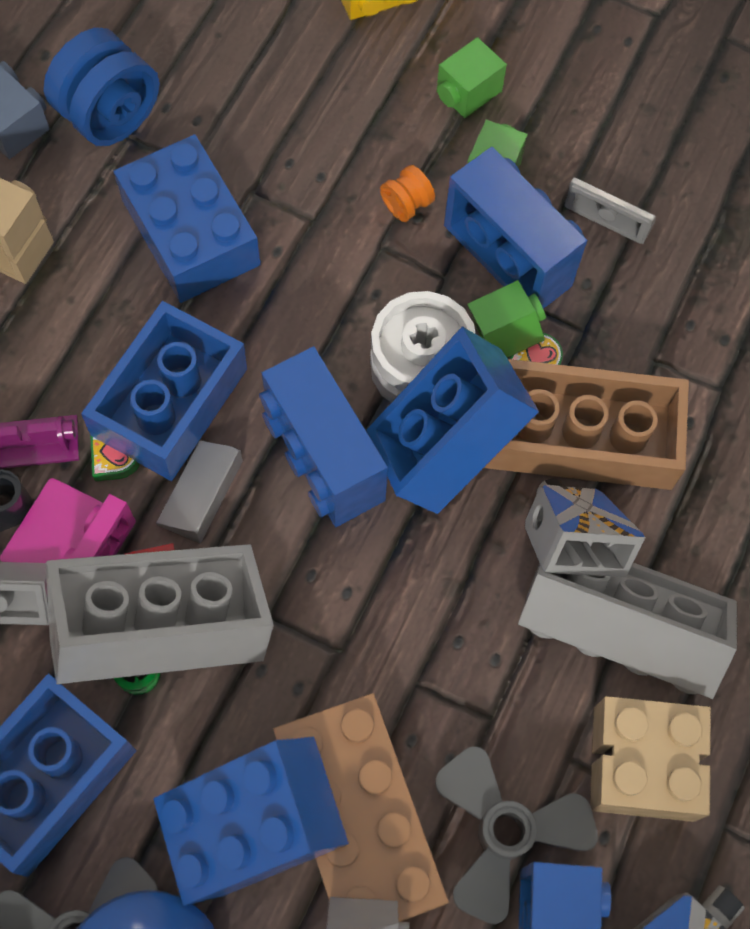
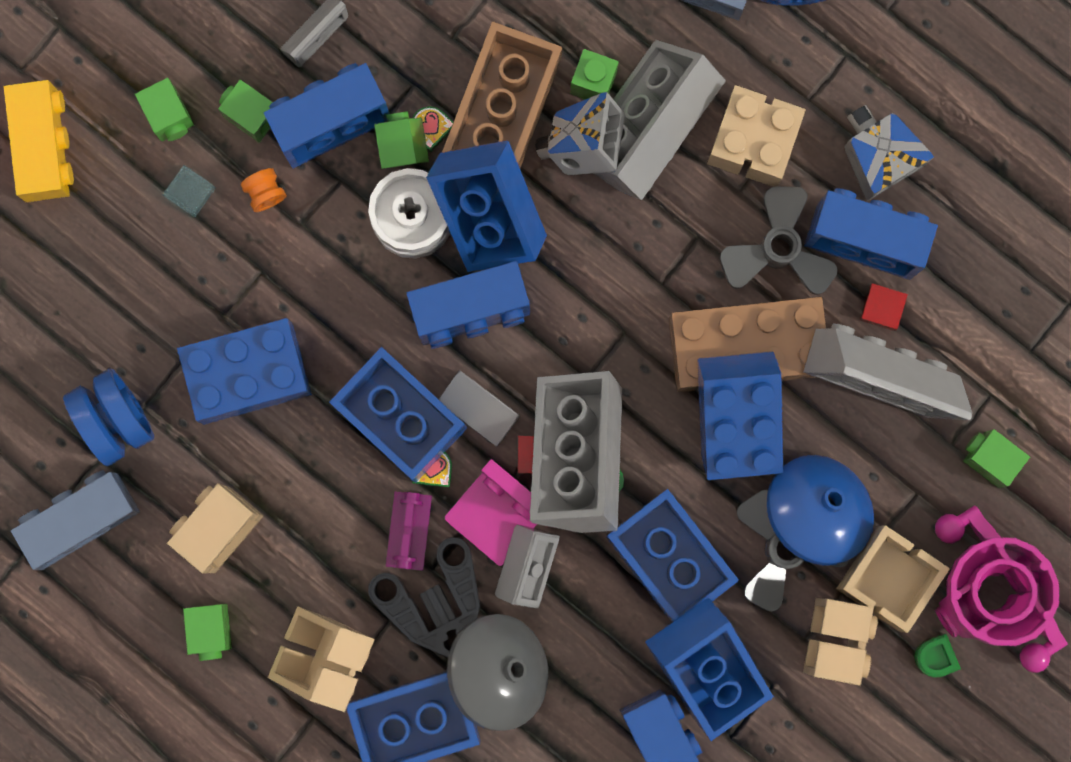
camera: 75 degrees left, 15 degrees up
none -> clear light blue tile [162,165,216,218]
none -> bright green brick [570,49,619,100]

